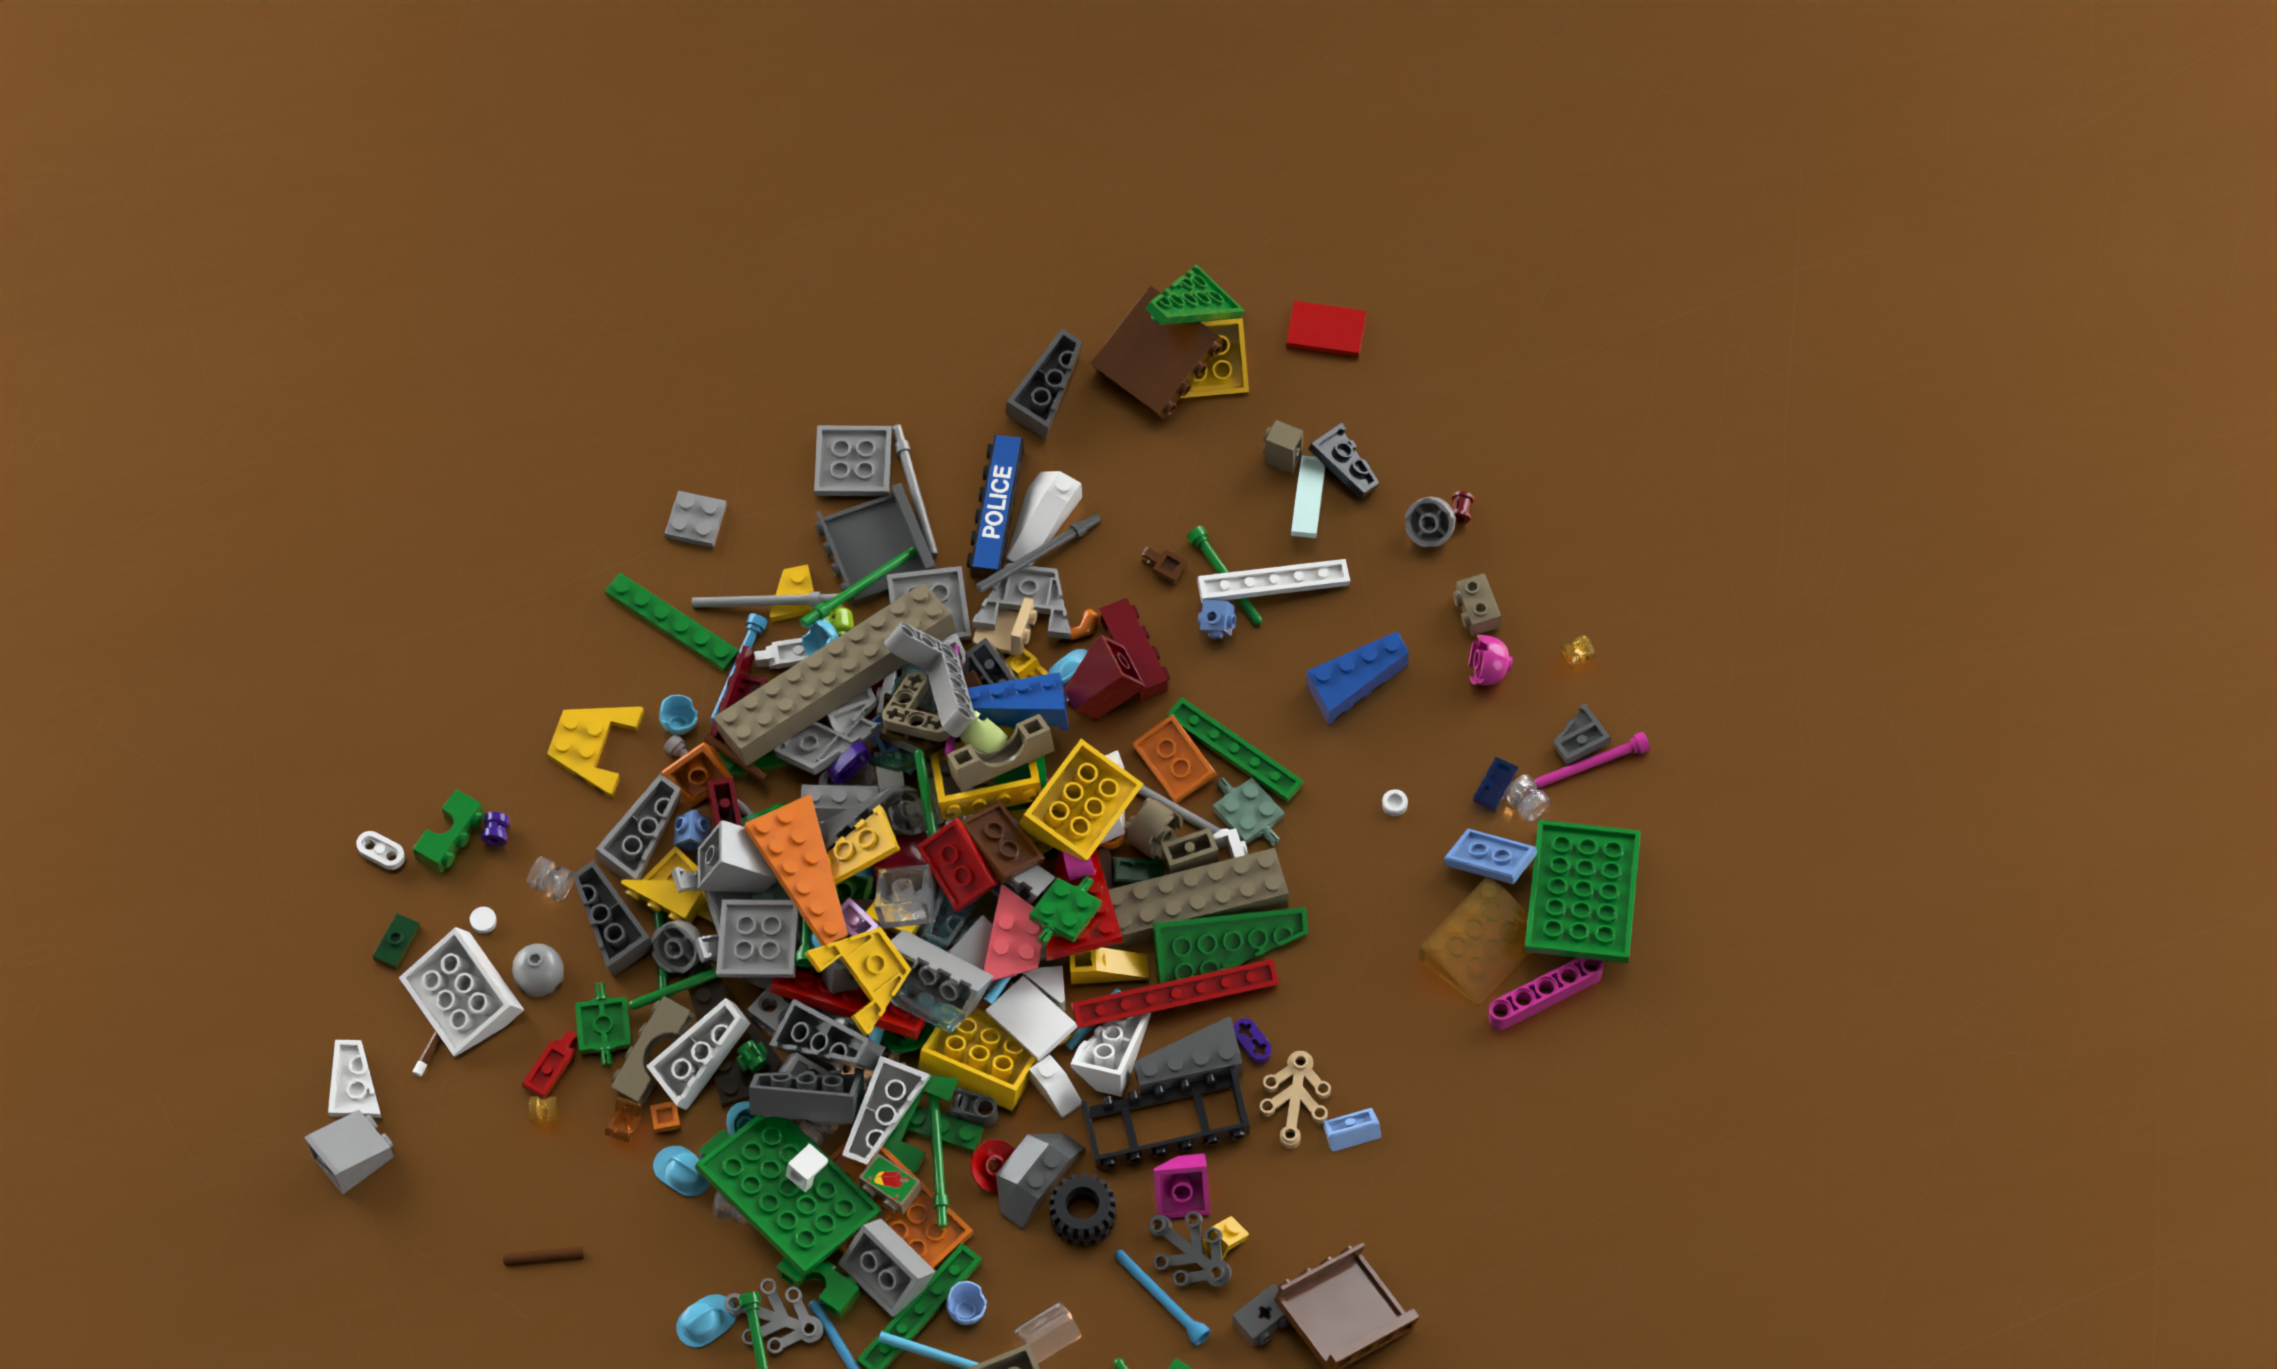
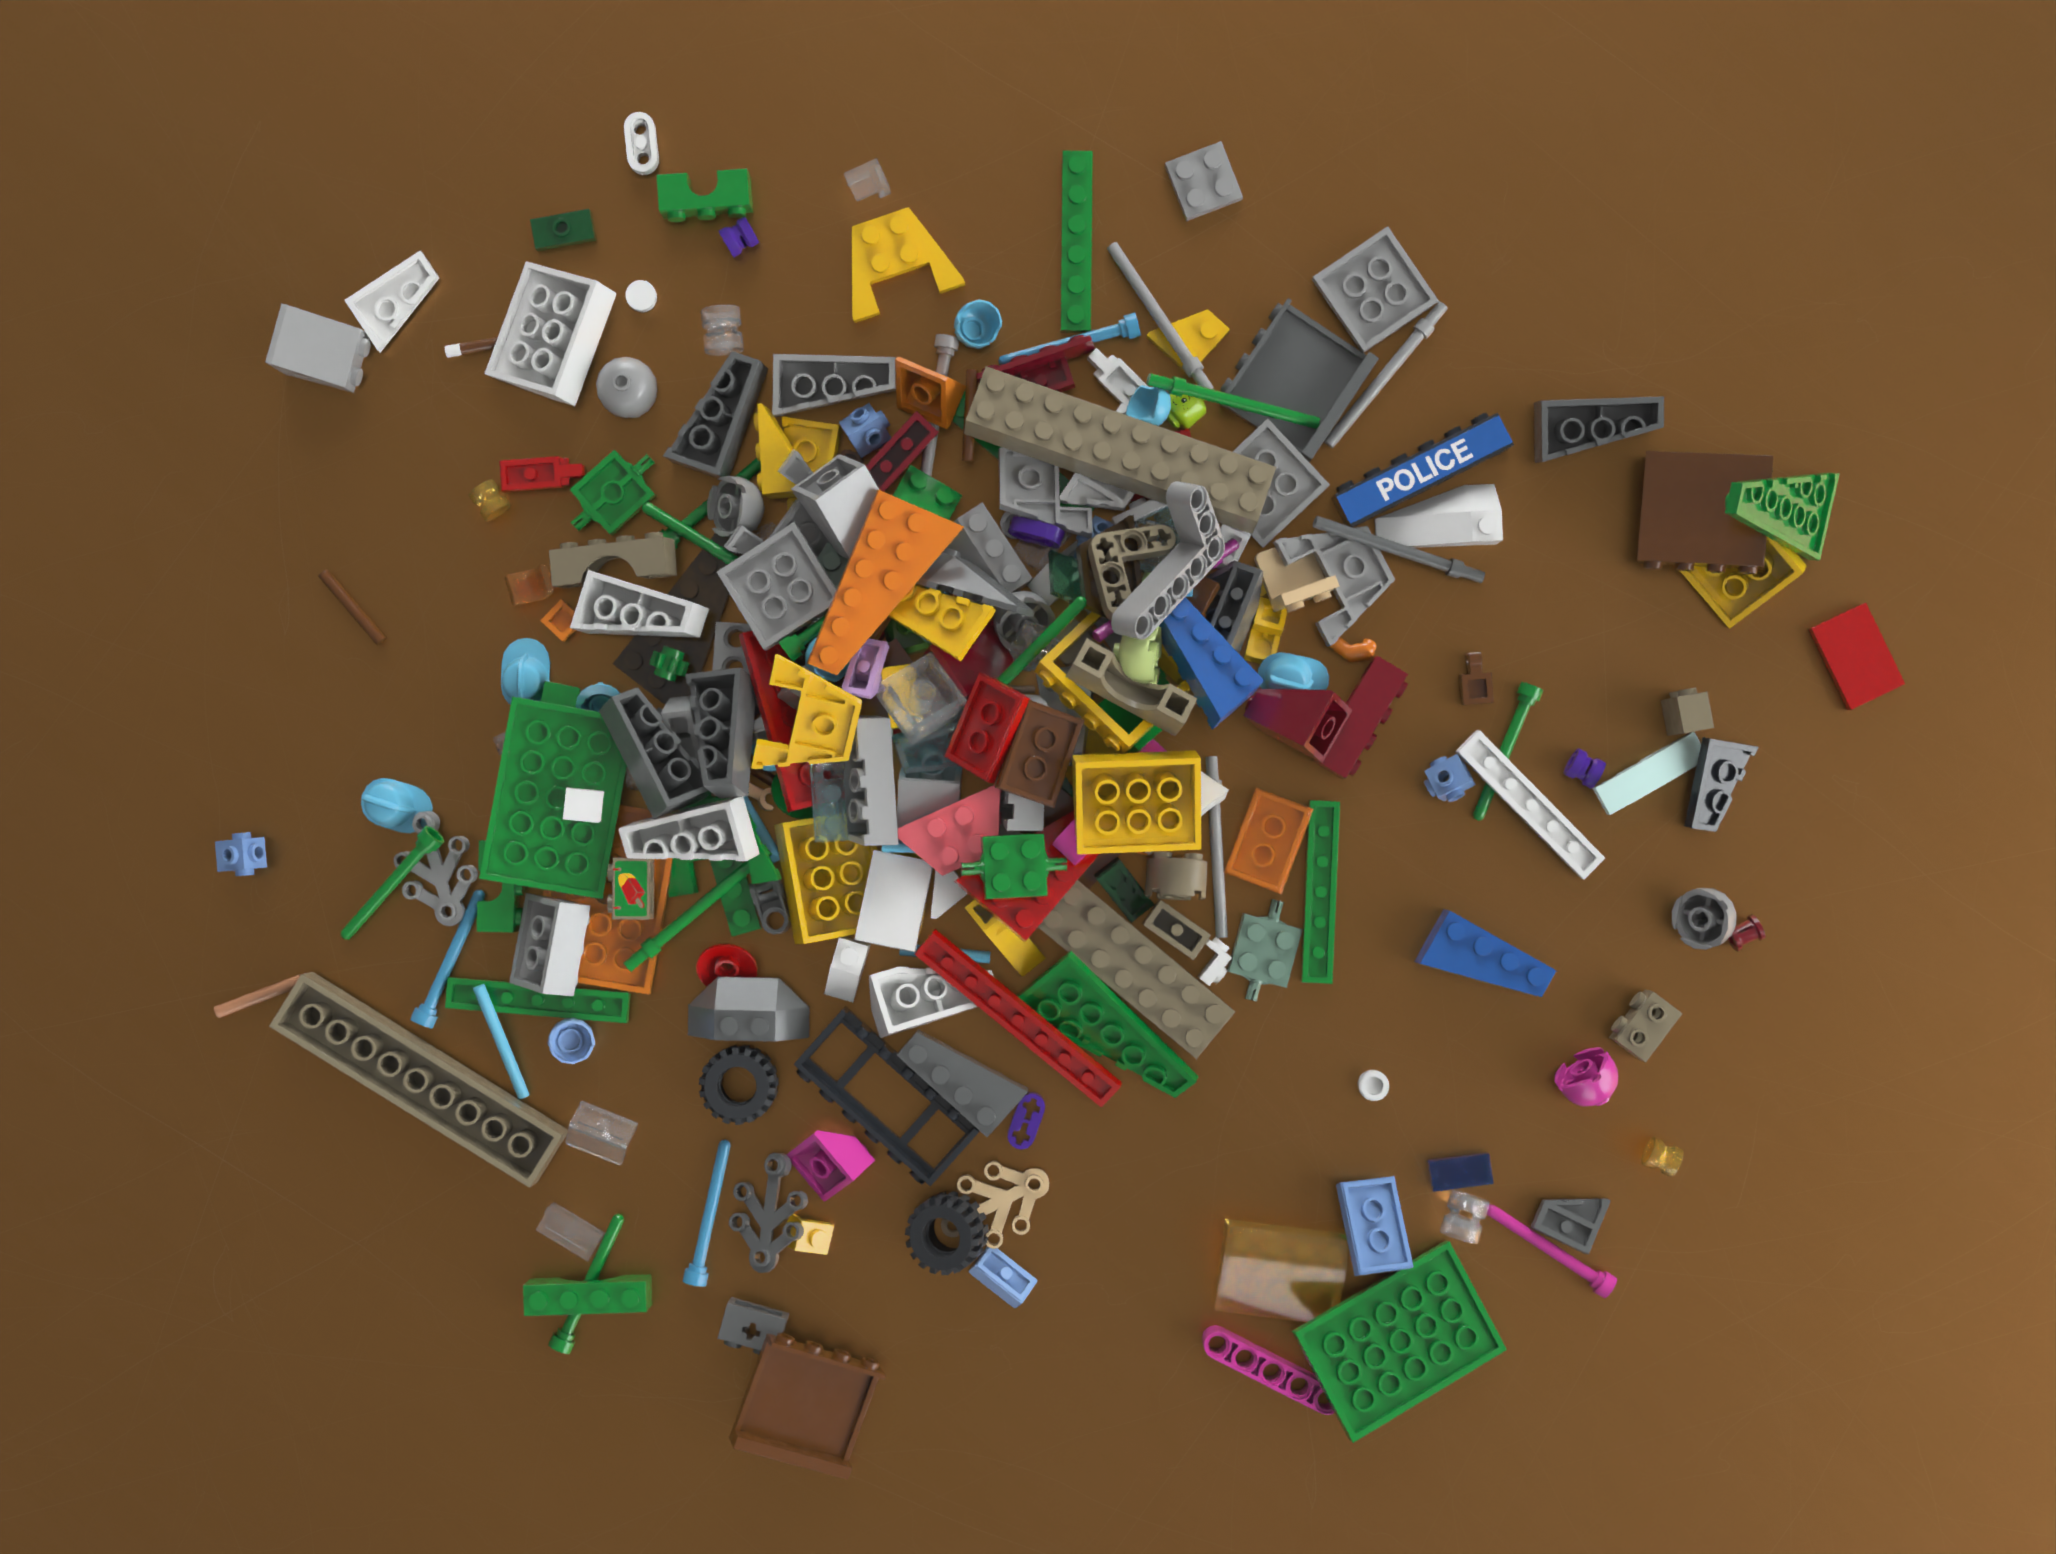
camera: 55 degrees right, 25 degrees up
none -> clear panel [844,158,891,201]
none -> black tyre [905,1191,989,1275]
none -> dark purple wheel [1563,748,1606,789]

